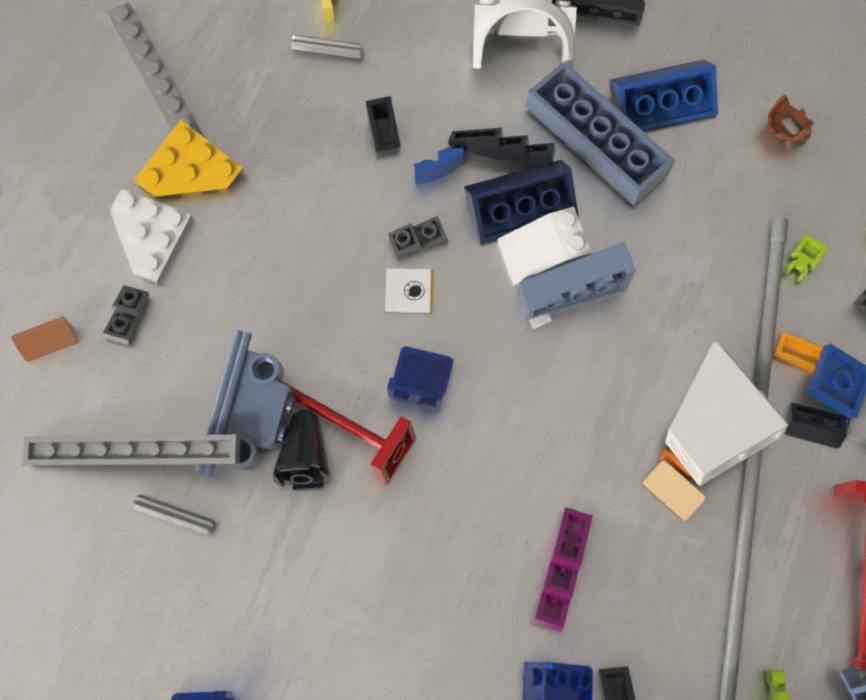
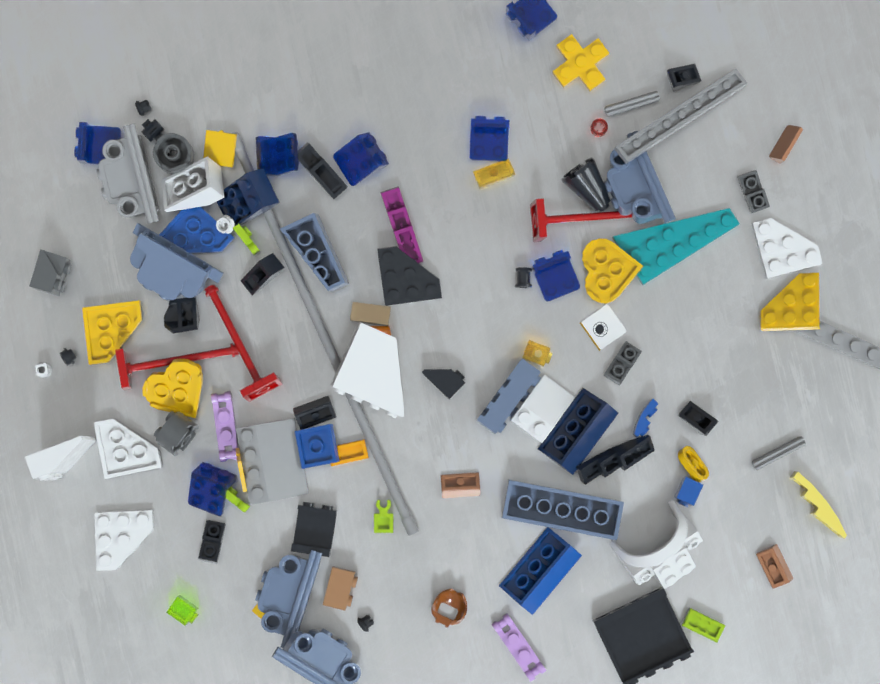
camera: 145 degrees right, 15 degrees up
none -> black slope [241,253,285,295]
none -> sand blue wedge [280,213,349,292]
none -> black plate [377,246,442,306]
none -> black slope [422,369,465,400]
none -> nougat slope [441,472,480,498]
none -> clear blue bracket [470,116,510,162]
none -> clear yellow slope [473,158,516,189]
none -> lavender plate [492,613,546,682]
none -> black bush [515,267,532,288]
none -> clear yellow brick [522,340,553,367]
none -> yellow plate [552,34,609,91]
none -> yellow plate [582,238,644,304]
none -> clear red bush [590,118,608,137]
none -> teal wing [612,208,740,285]
none -> black slope [667,64,701,92]
none -> blue brick [674,476,703,508]
none -> yellow plate [678,446,709,482]

